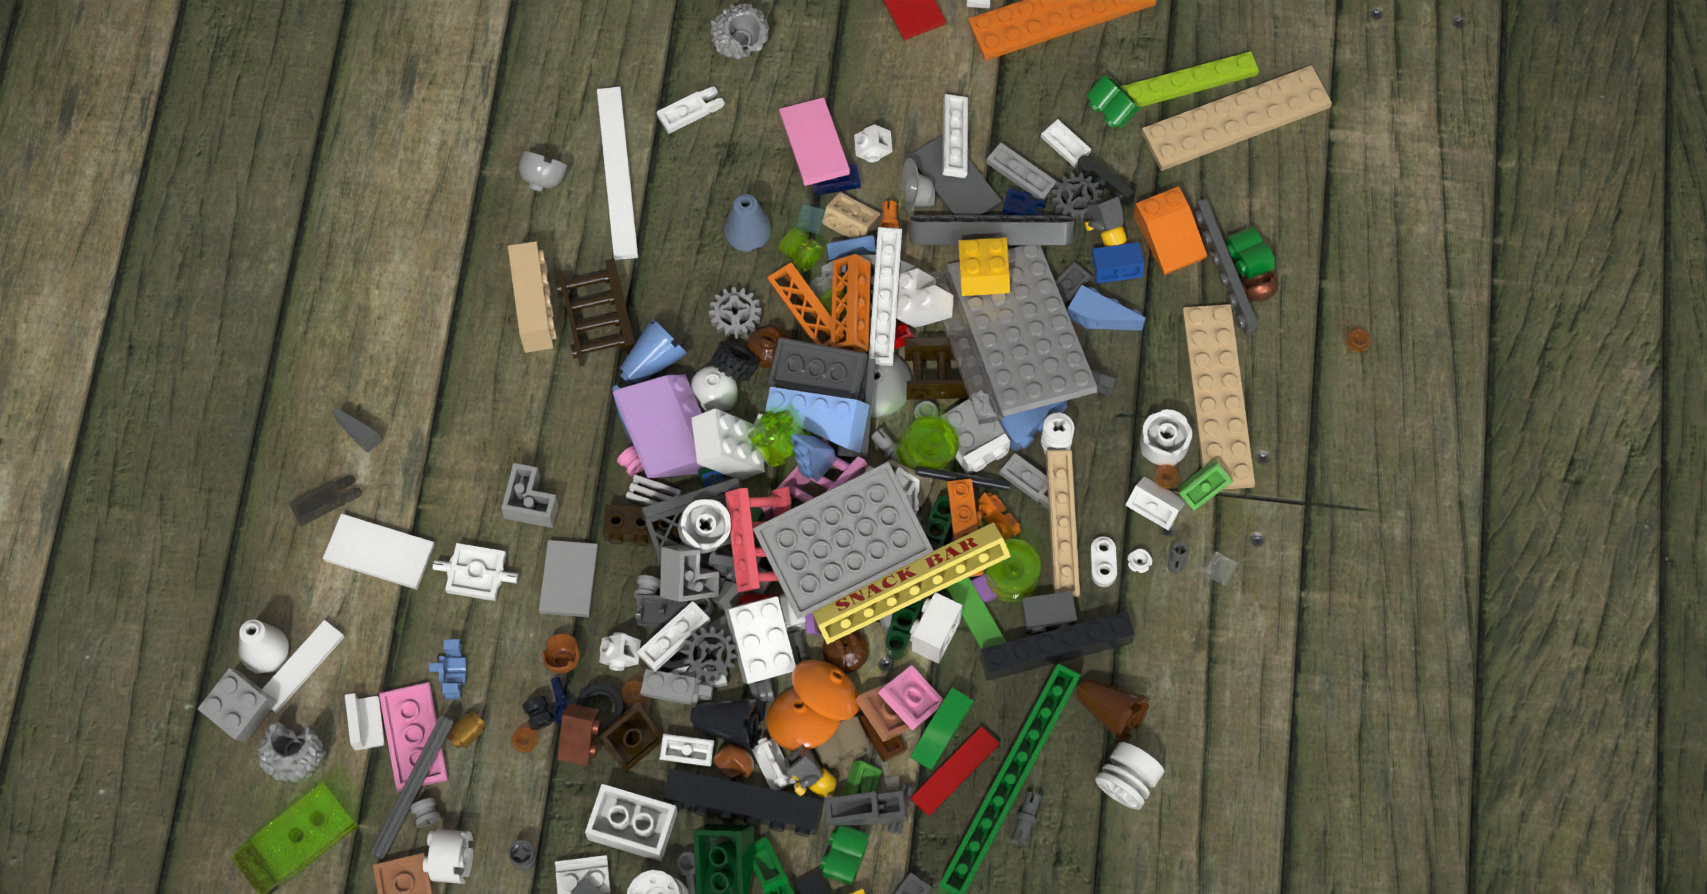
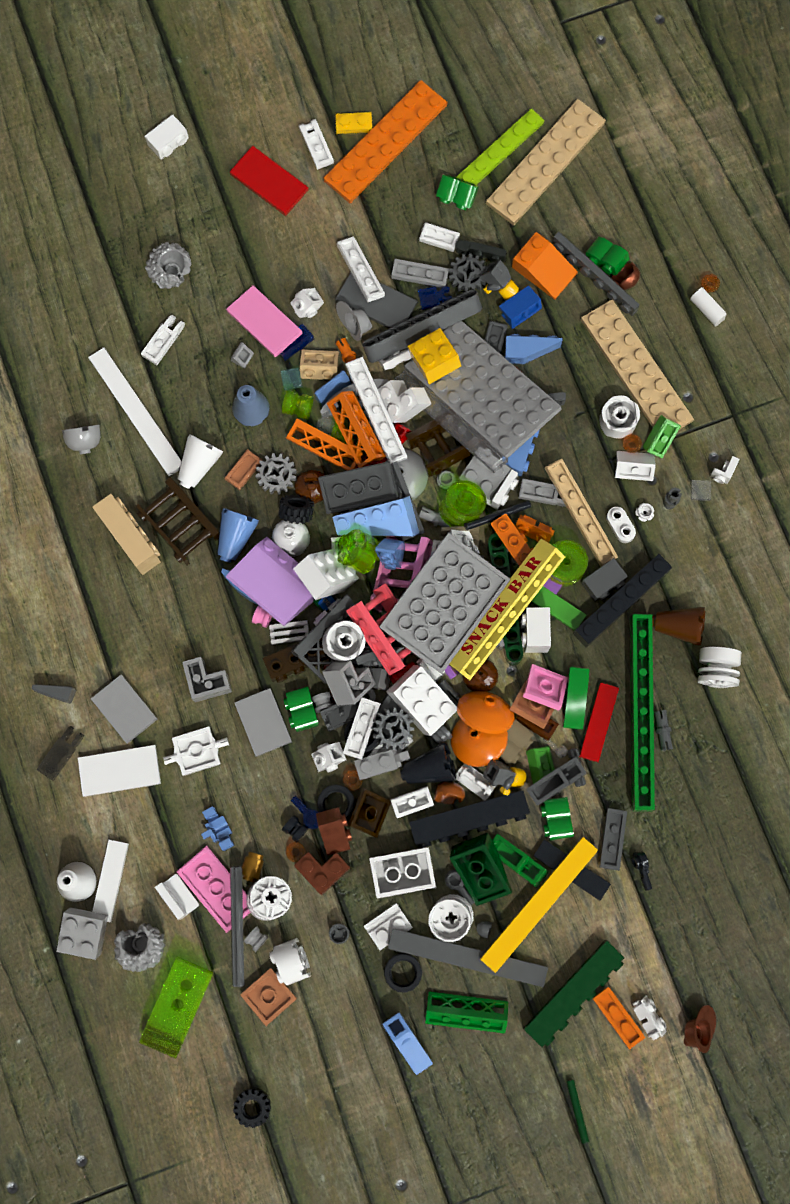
camera: 25 degrees left, 10 degrees up
dark orange hair [542,633,581,674] -> none
white piece [1041,413,1074,454] -> none
none -> light grey tile [91,675,158,744]
none -> white cone [178,434,223,489]
none -> nougat tile [225,449,263,491]
none -> light grey slope [231,342,254,368]
none -> white wheel [246,876,292,921]
none -> green brick [283,687,319,732]
none -> copper brick [294,852,351,895]
none -> white plate [378,347,411,370]
none -> white brick [690,287,726,326]
none -> white bracket [710,456,740,484]

